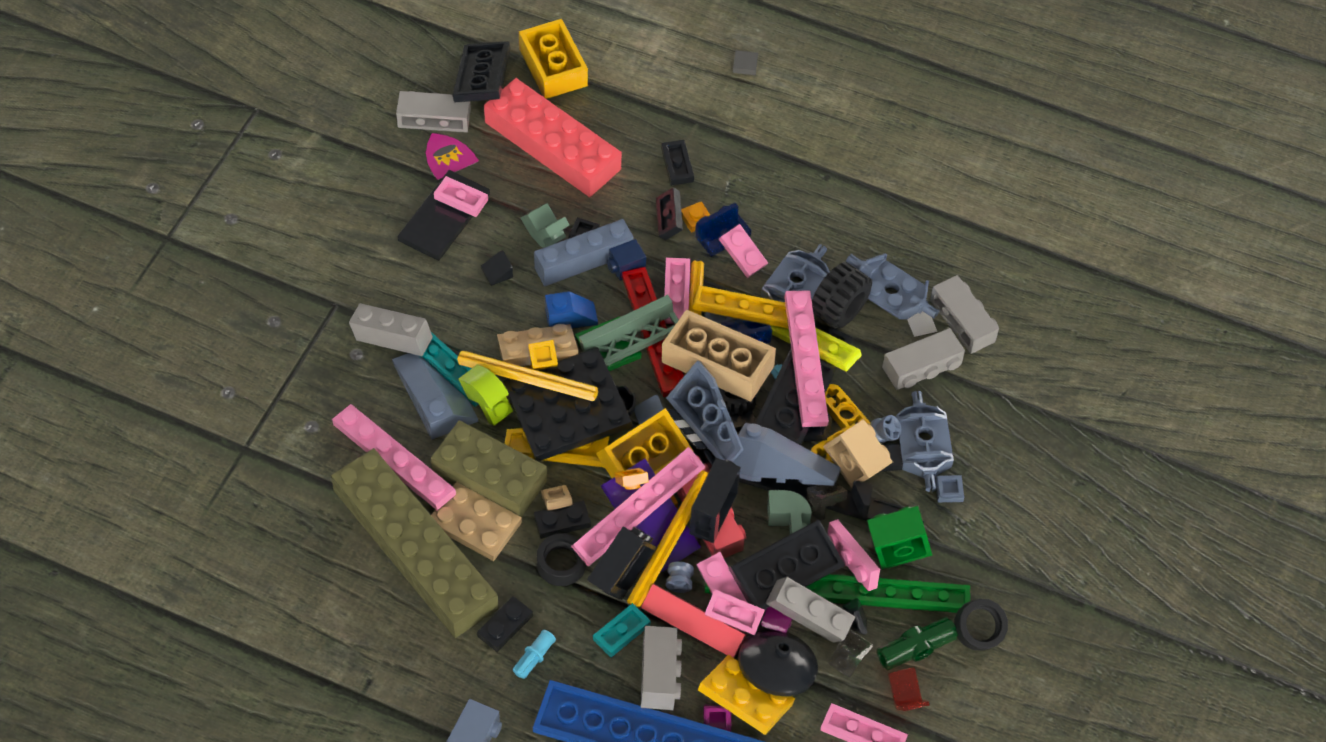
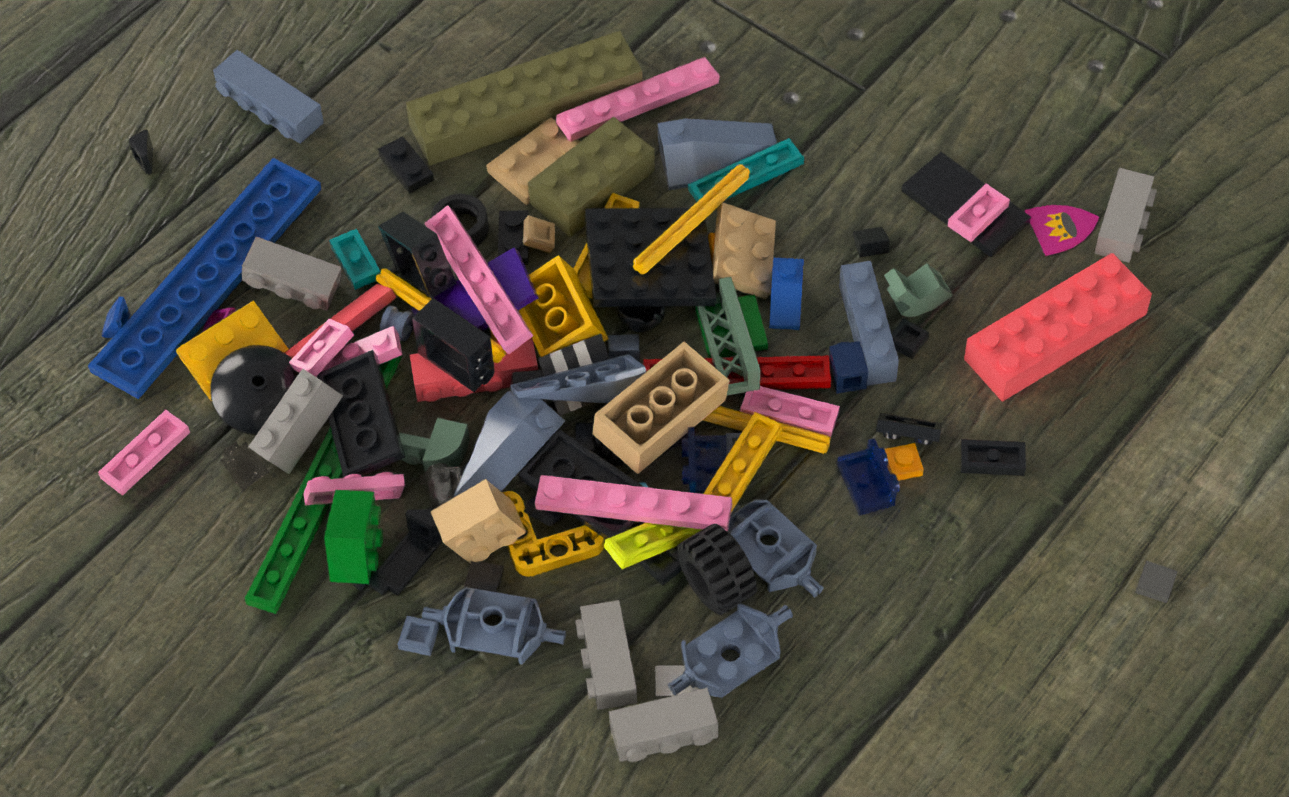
camera: 110 degrees right, 0 degrees up
light grey brick [349,303,433,356] -> none
black tile [452,41,511,103] -> none
lime brick [459,364,513,426] -> none
medium azure axle [513,630,556,679] -> none
yellow brick [519,19,588,99] -> none
yellow plate [528,340,558,370] -> none
light orange plate [615,468,649,490] -> none
bright pink plate [719,224,768,278] -> none
black slope [842,598,867,635] -> none
sand blue wheel [870,415,901,444] -> none
dark green piece [876,617,958,671] -> none
clear red bracket [888,667,930,711] -> none
black tyre [954,599,1008,651] -> none

